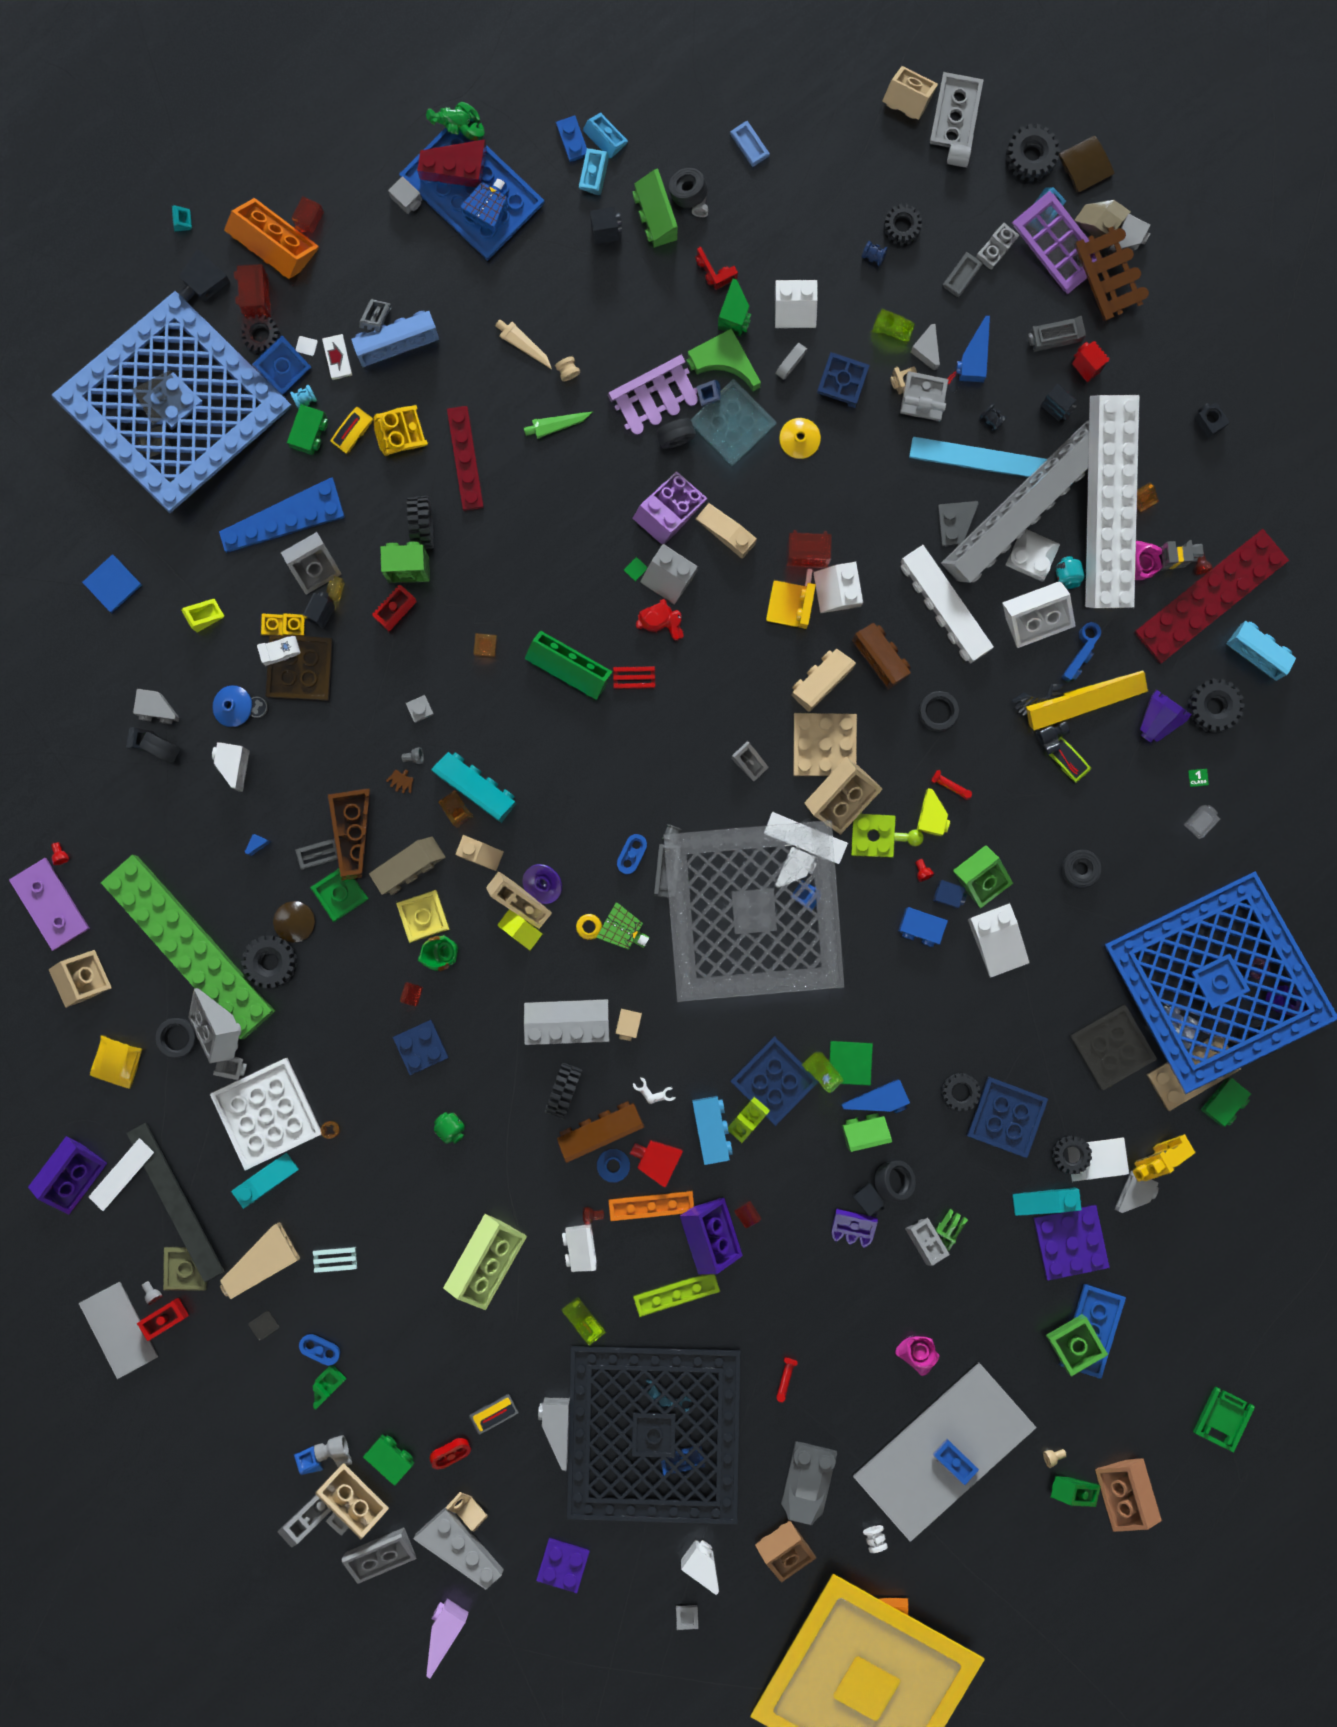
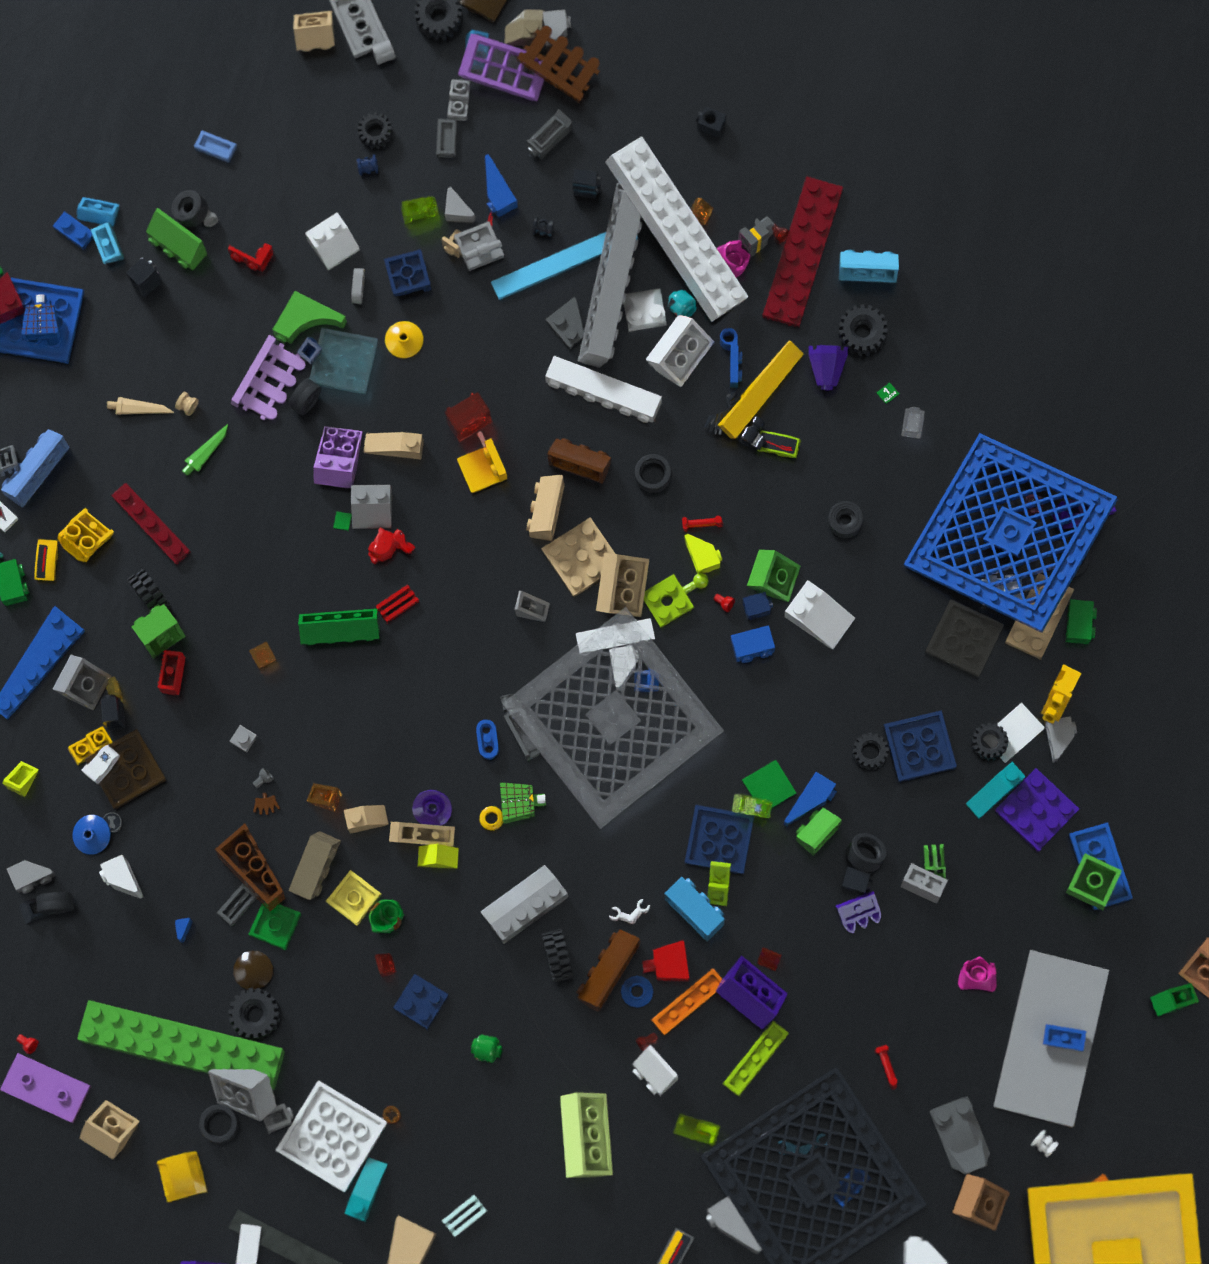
camera: 25 degrees left, 10 degrees down
teal slope [431,752,516,823] -> none
tan brick [616,1009,642,1041] -> none
green slope [718,279,751,337] -> none
white slope [813,562,863,613] -> none
tan piece [1043,1449,1066,1468] -> none
red brick [1072,341,1109,383] -> none

